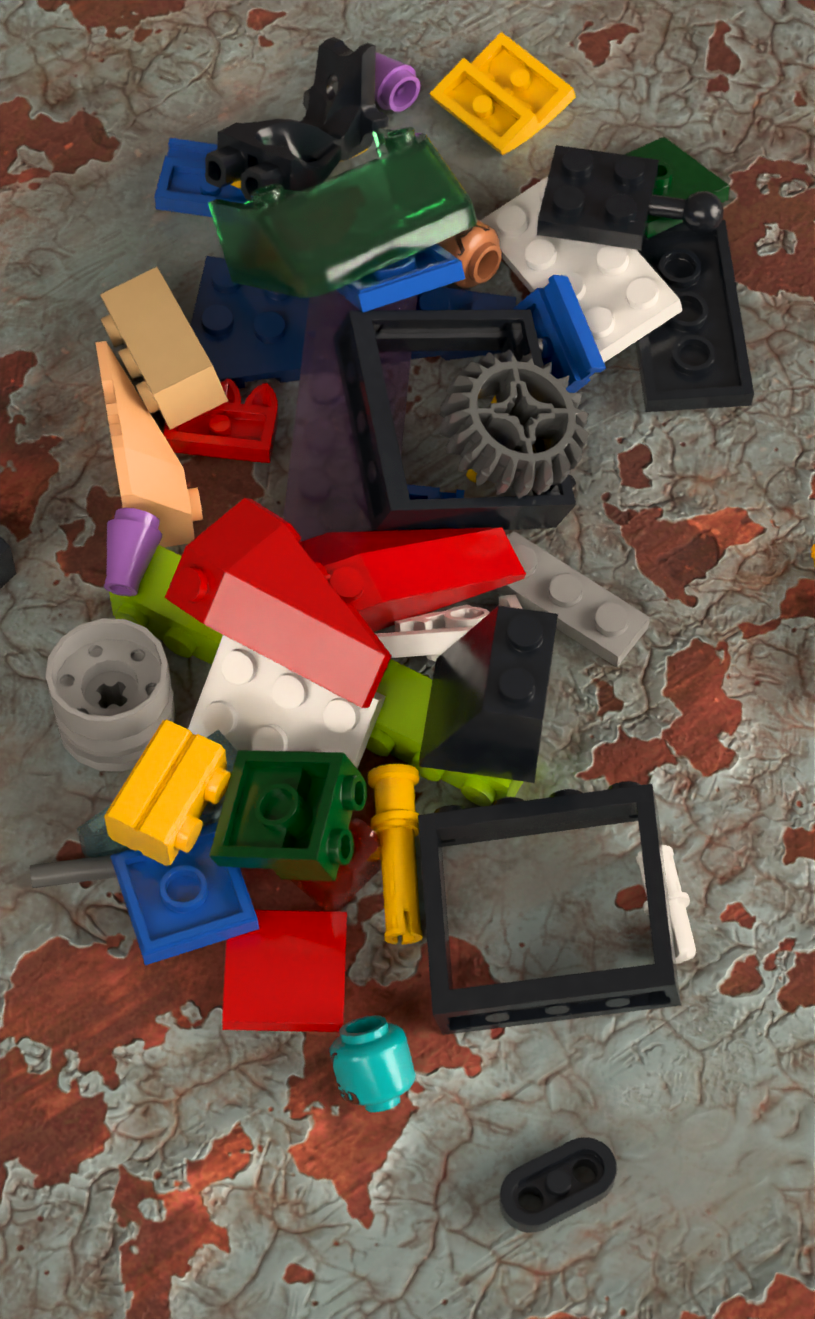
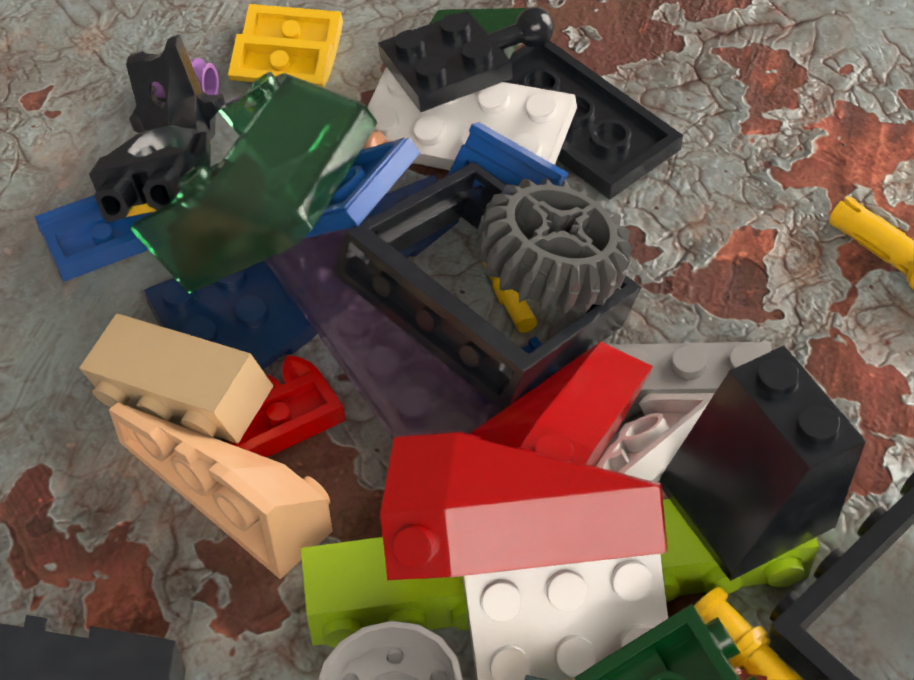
camera: 35 degrees left, 10 degrees down
medium lavender cone [104,508,162,597] -> none

